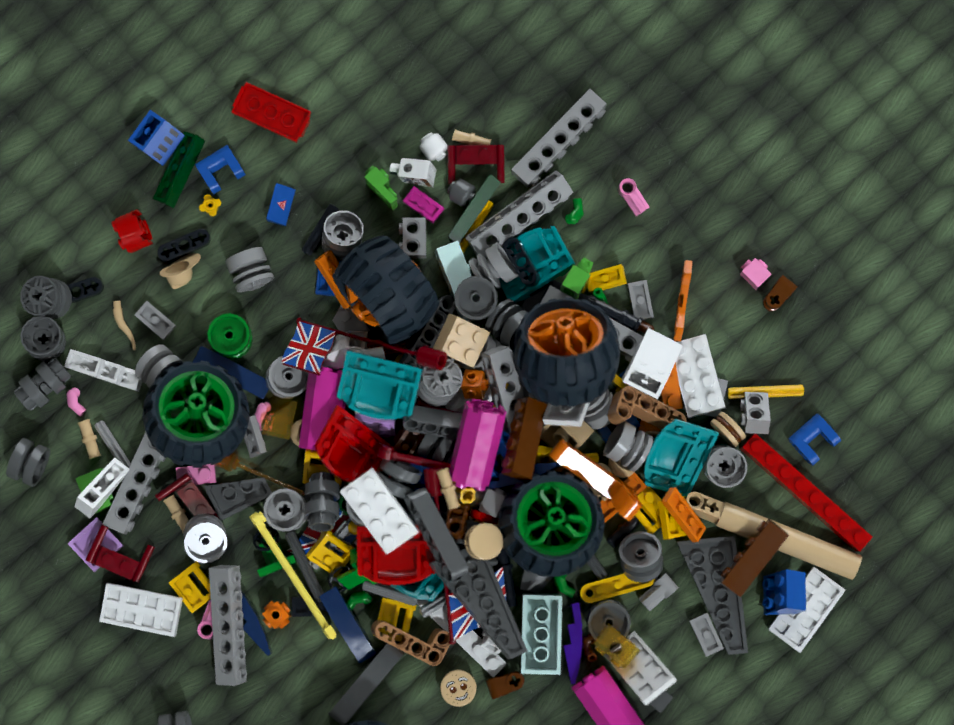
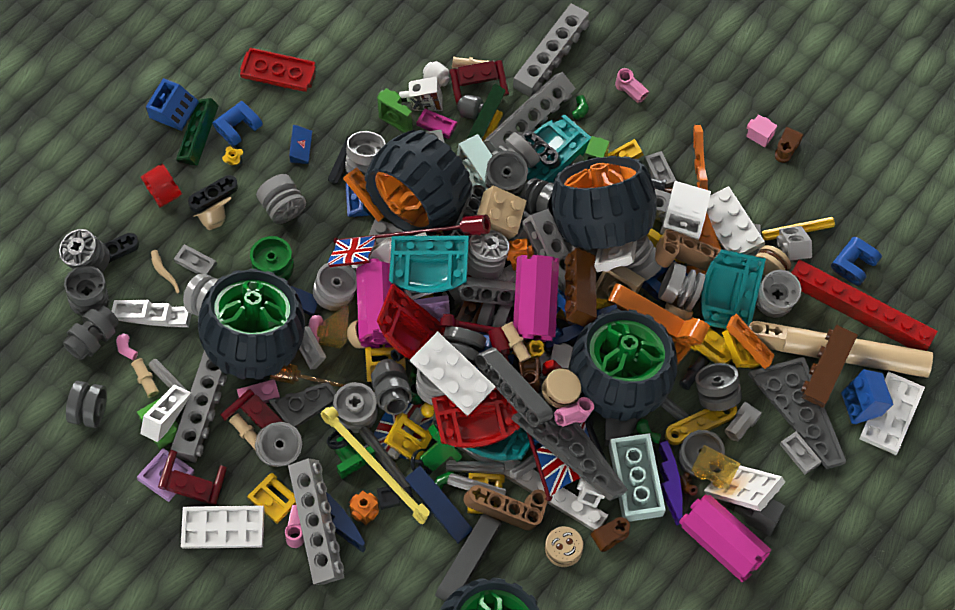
camera: 15 degrees left, 20 degrees down
none -> light grey axle [448,473,506,495]
none -> bright pink piece [554,397,594,427]

